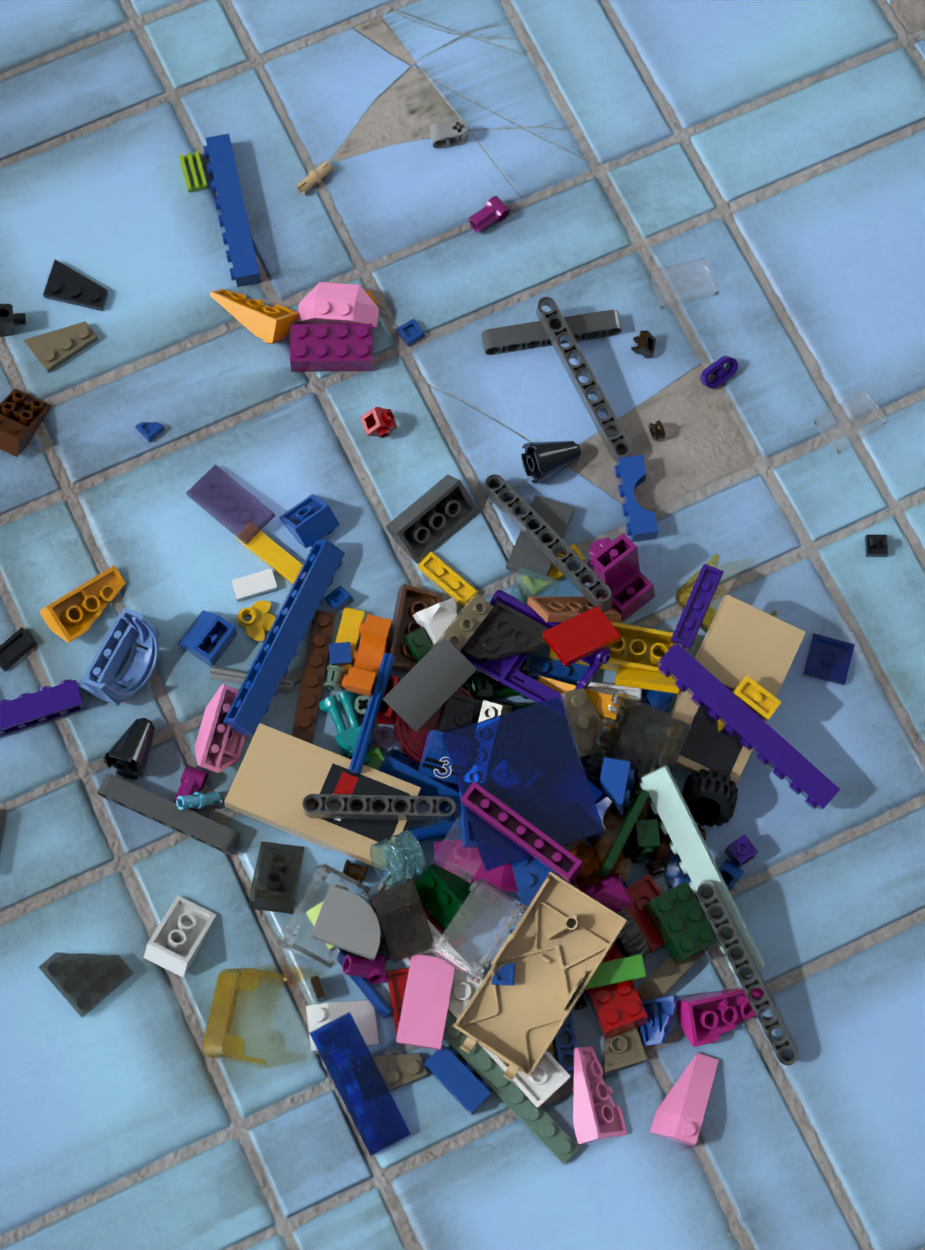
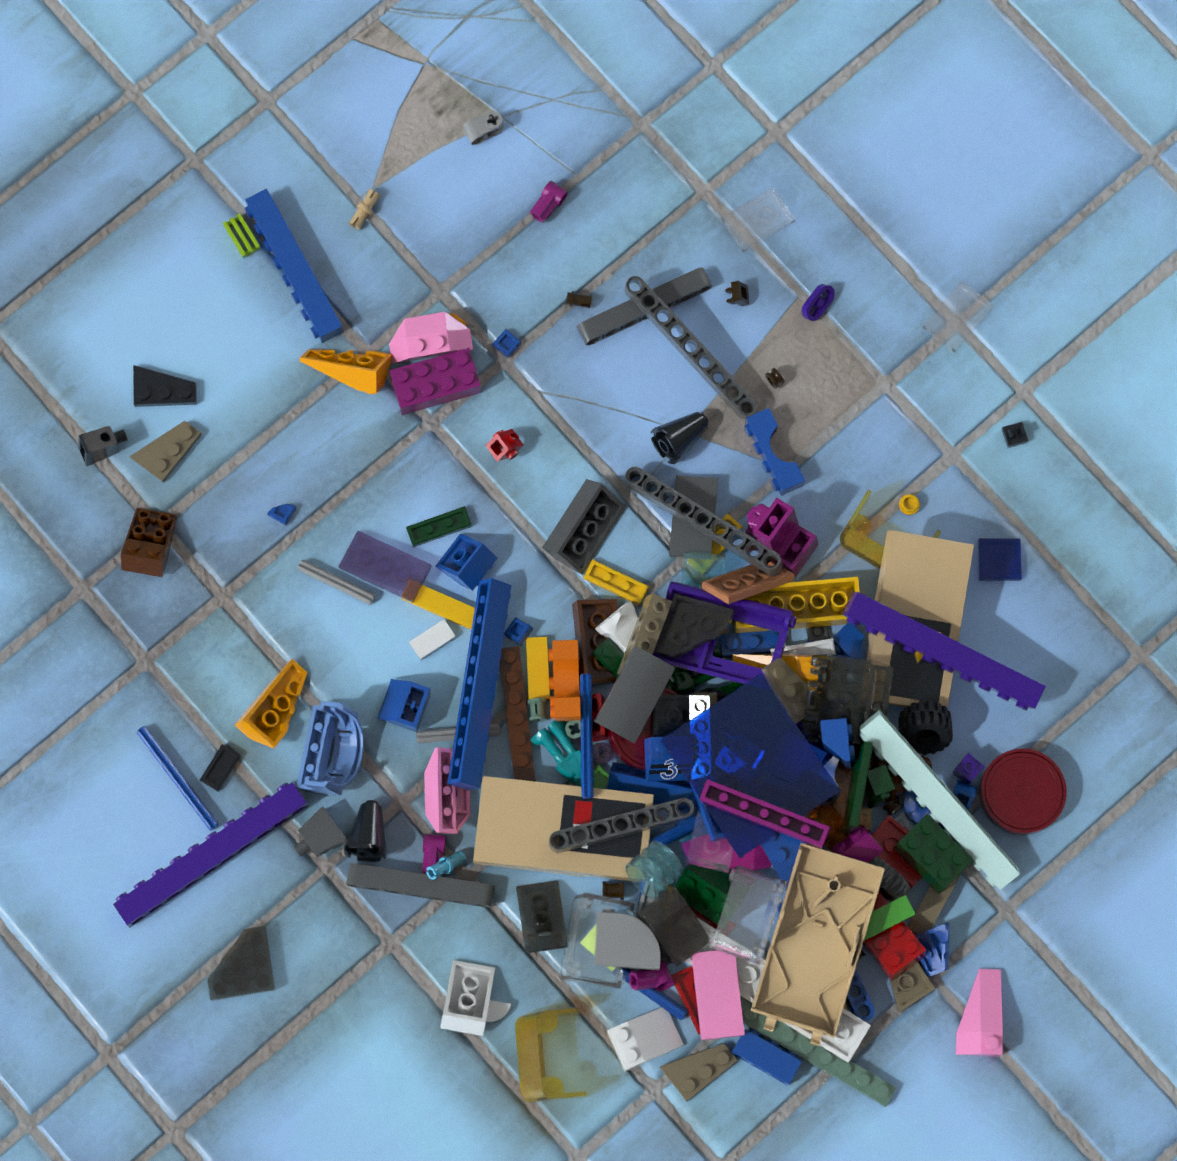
camera: 15 degrees left, 5 degrees up
clear smoke plate [38,952,134,1018] -> none
yellow plate [237,600,276,642] -> none
clear blue plate [309,1011,411,1156] -> none
dark brown tile [310,975,327,1002] -> none
blue tile [329,642,352,666] -> none
blue tile [492,963,515,986] -> none
red tile [542,606,621,667] -> none
bright pink wedge [573,1046,627,1144] -> none
yellow tile [614,667,680,694] -> none
dark purple tile [671,564,724,649] -> none
dark pink wedge [676,987,765,1047] -> none
dark grey beam [696,879,798,1066] -> none
yellow panel [731,675,781,720] -> none
none -> dark grey torso [293,807,347,857]
none -> light grey axle [298,560,375,605]
none -> dark green tile [406,506,472,548]
none -> white tile [486,1000,511,1022]
none -> dark brown pin [566,291,592,309]
none -> yellow plate [899,494,920,515]
none -> dark red brick [979,748,1067,835]

